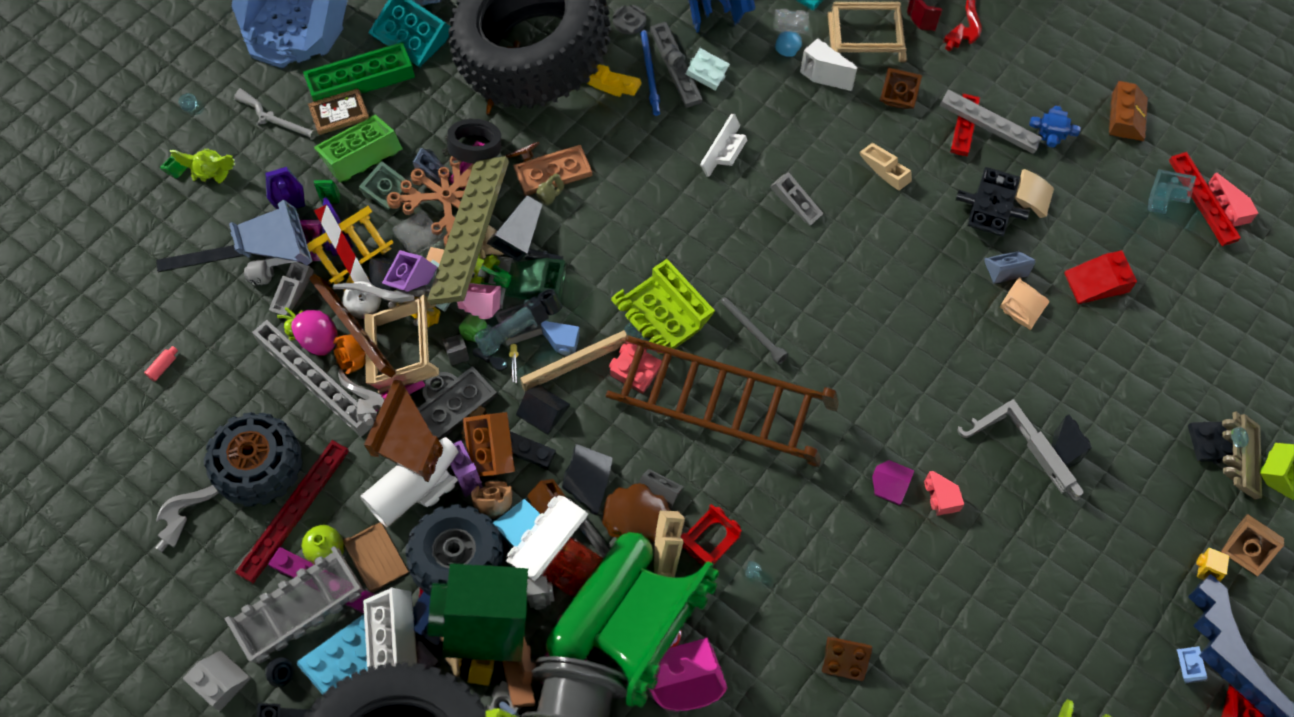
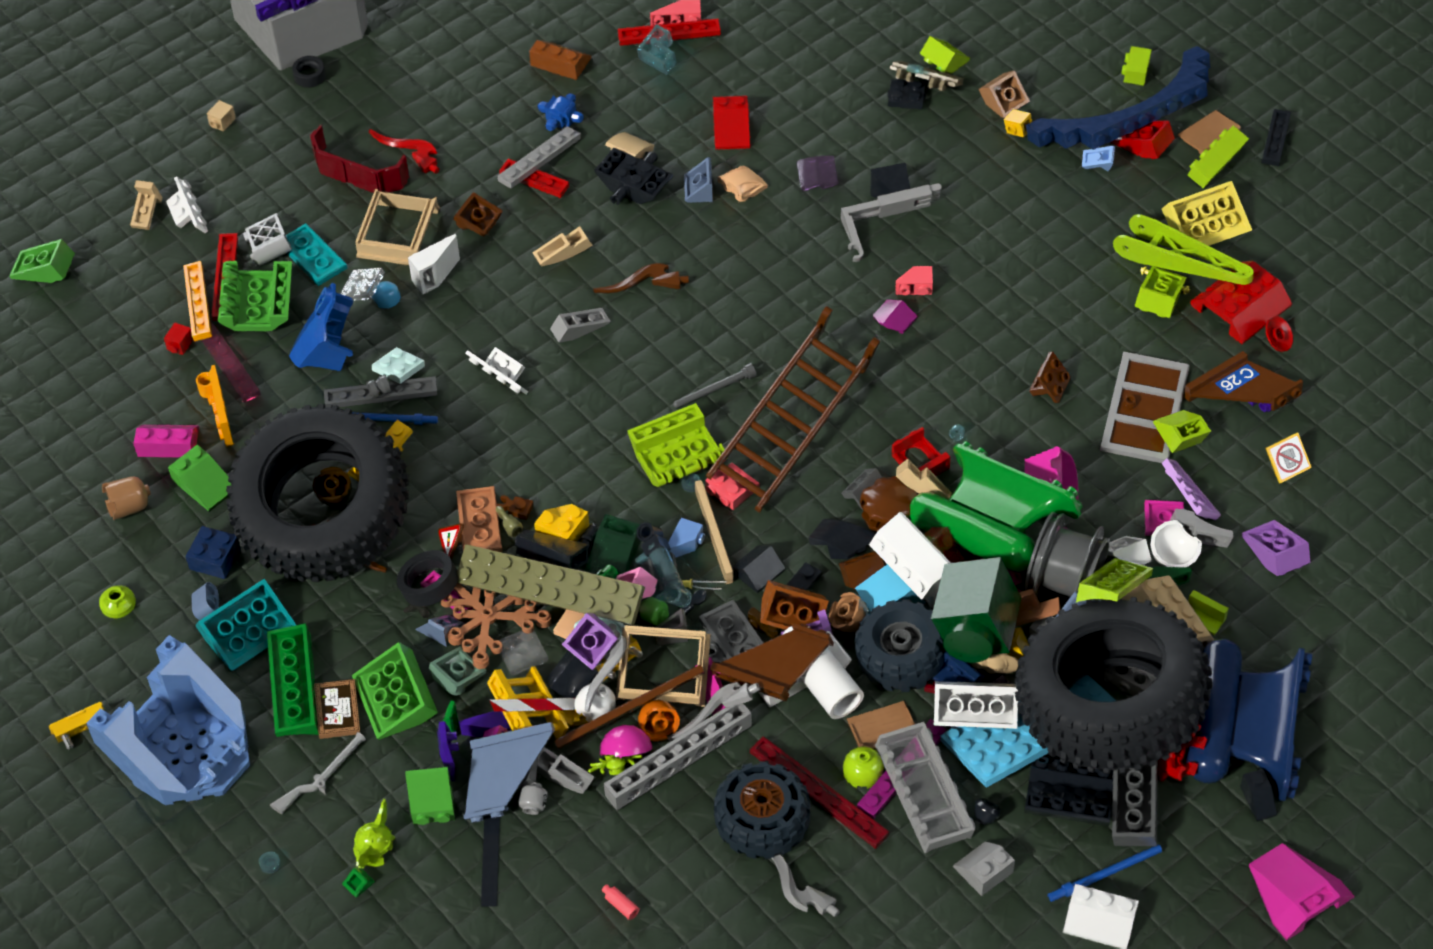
camera: 75 degrees left, 10 degrees down
none -> bright green slope [405,767,455,825]
none -> reddish brown plate [497,495,533,520]
none -> yellow slope [534,504,589,541]
none -> reddish brown piece [594,263,689,293]
none -> clear purple slope [797,156,838,191]

